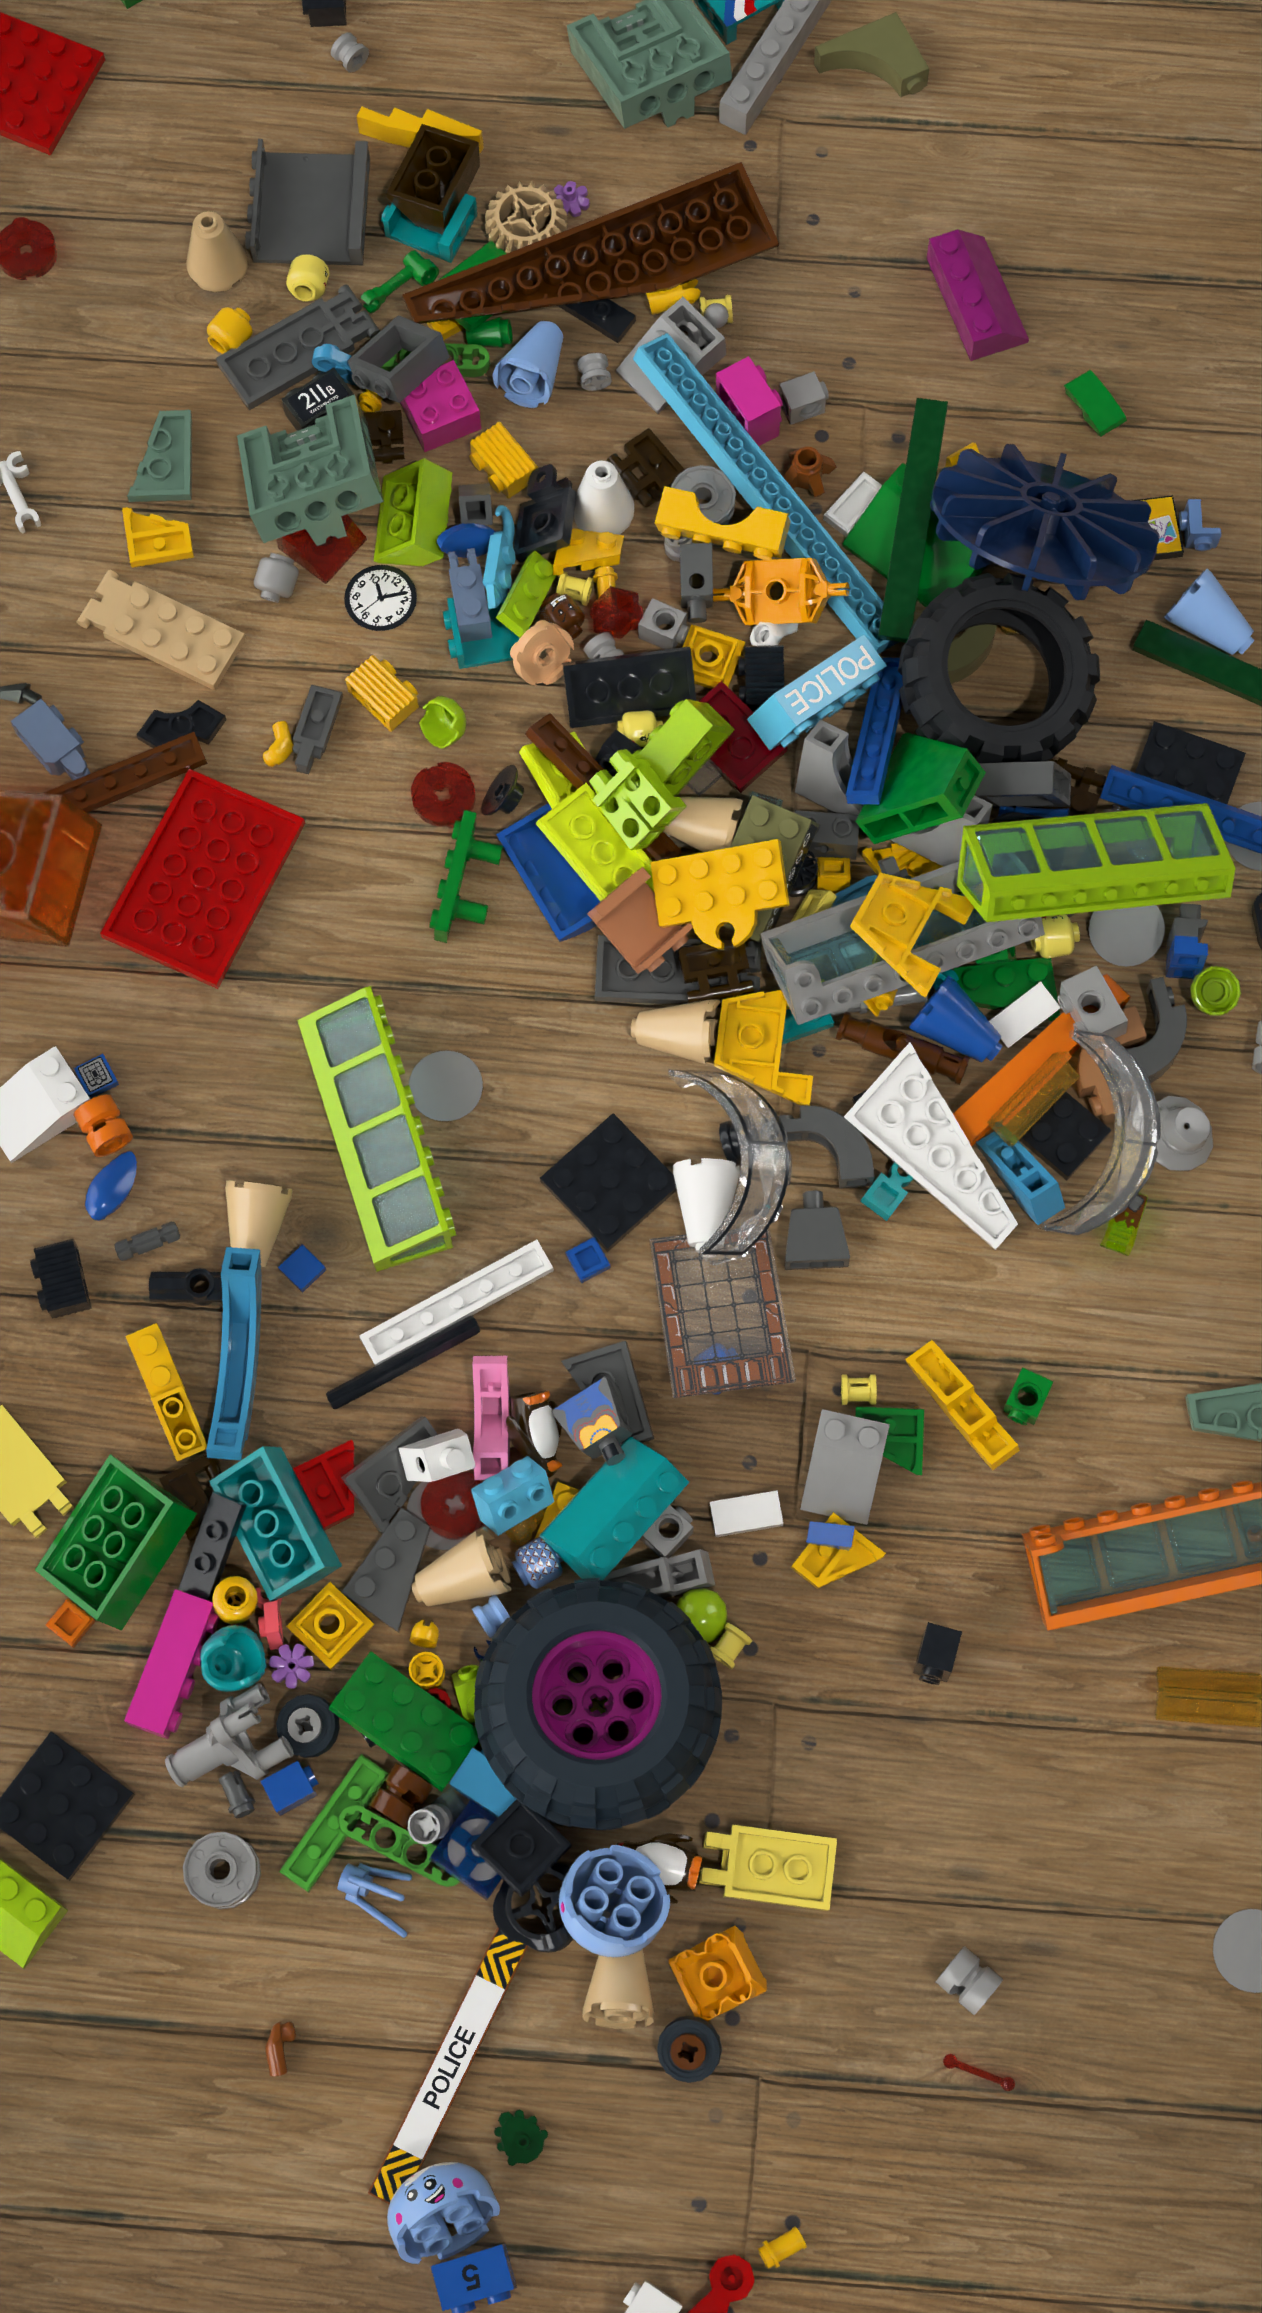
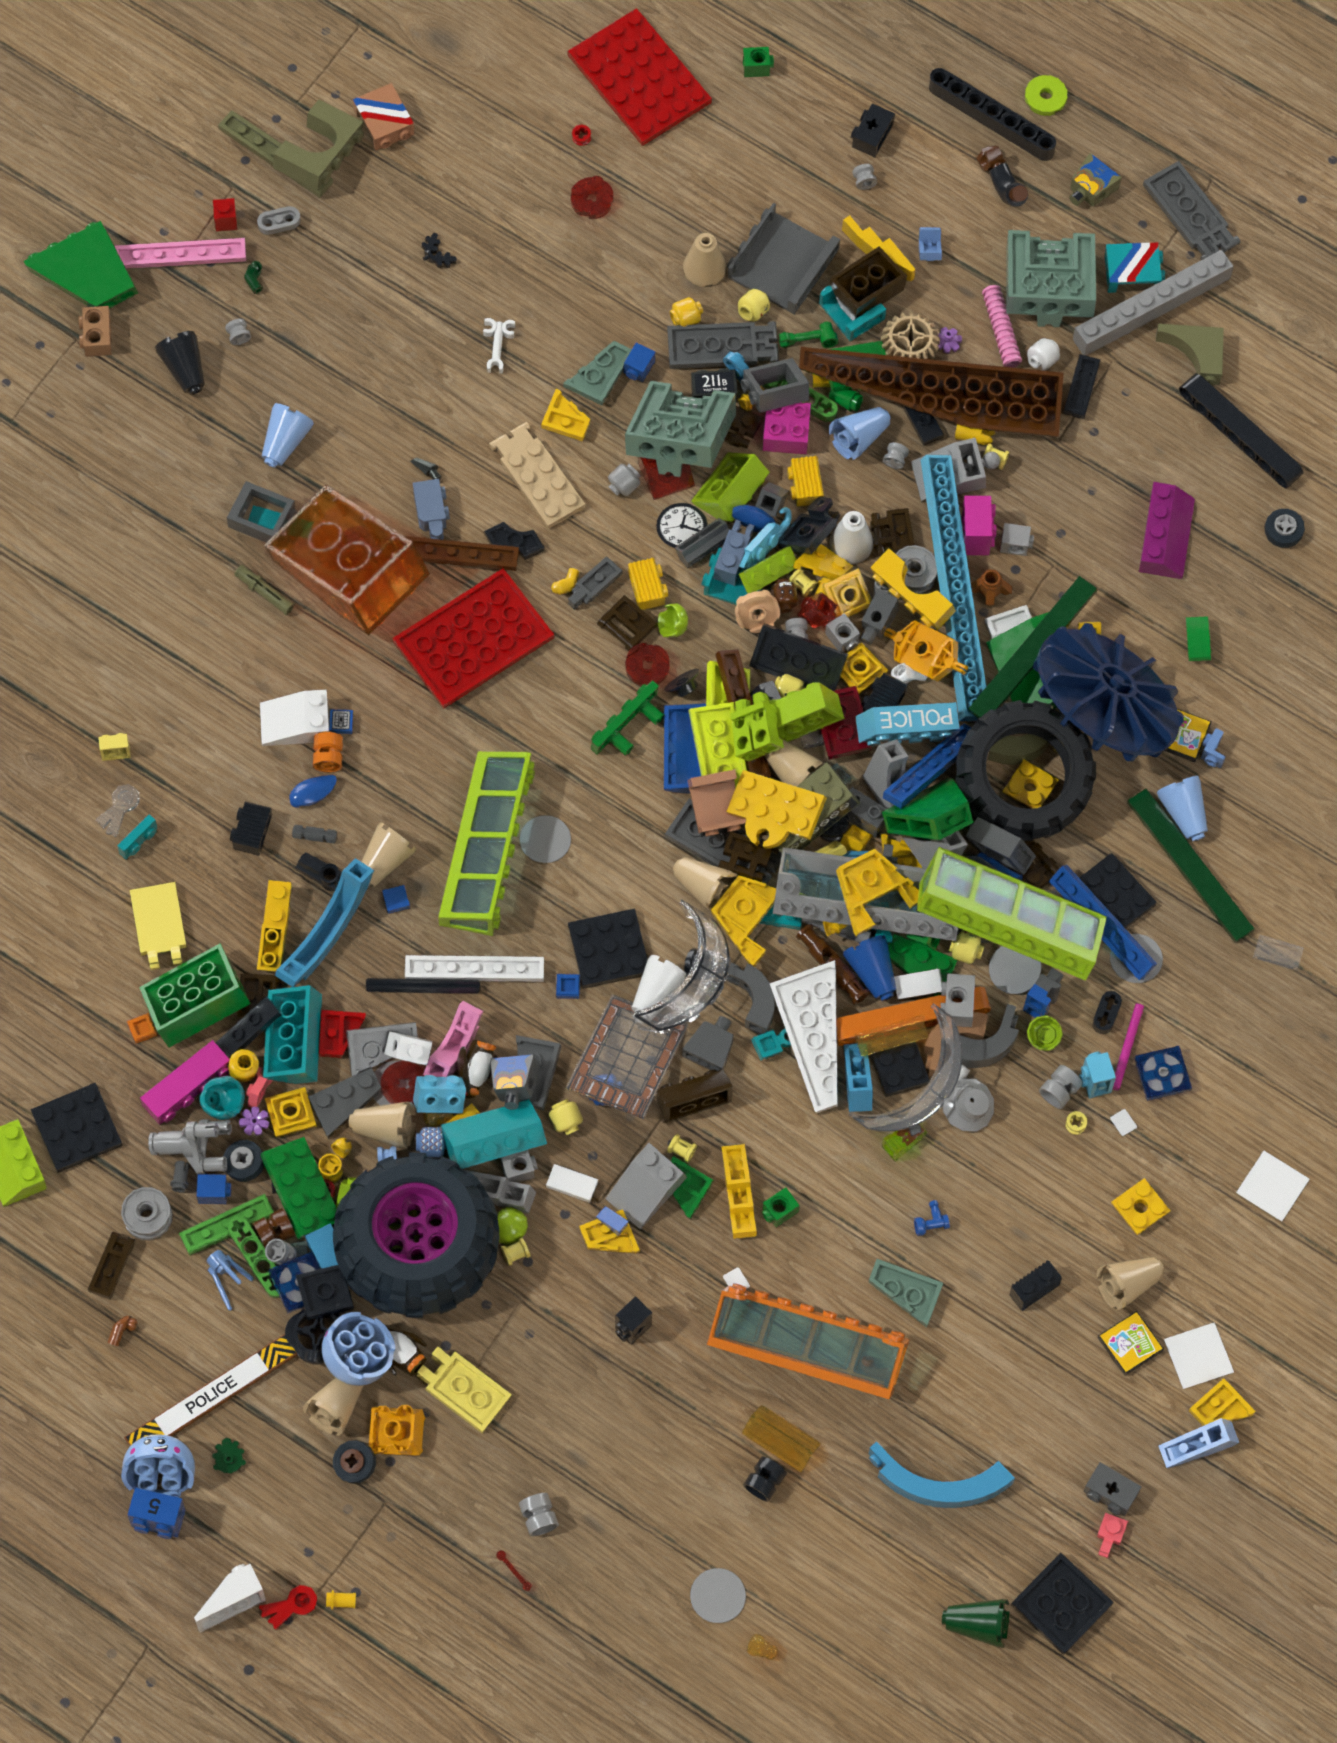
camera: 25 degrees right, 5 degrees down
none -> dark brown plate [88,1232,135,1300]
none -> light yellow head [549,1099,583,1135]
none -> dark brown plate [597,595,657,653]
none -> blue brick [624,343,655,382]
none -> dark brown slope [656,1069,733,1123]
none -> dark grey piece [675,518,730,568]
none -> white sticker [723,1268,750,1289]
none -> black wheel [743,1456,787,1502]
none -> yellow piece [822,568,872,618]
none -> blue piece [914,1200,950,1236]
none -> medium blue bracket [918,227,942,261]
none -> bright pink piece [982,285,1022,368]
none -> yellow piece [1002,760,1059,809]
none -> white head [1027,338,1060,371]
none -> black plate [1063,354,1101,419]
none -> black beam [1179,373,1303,488]
none -> black wheel [1264,509,1305,548]

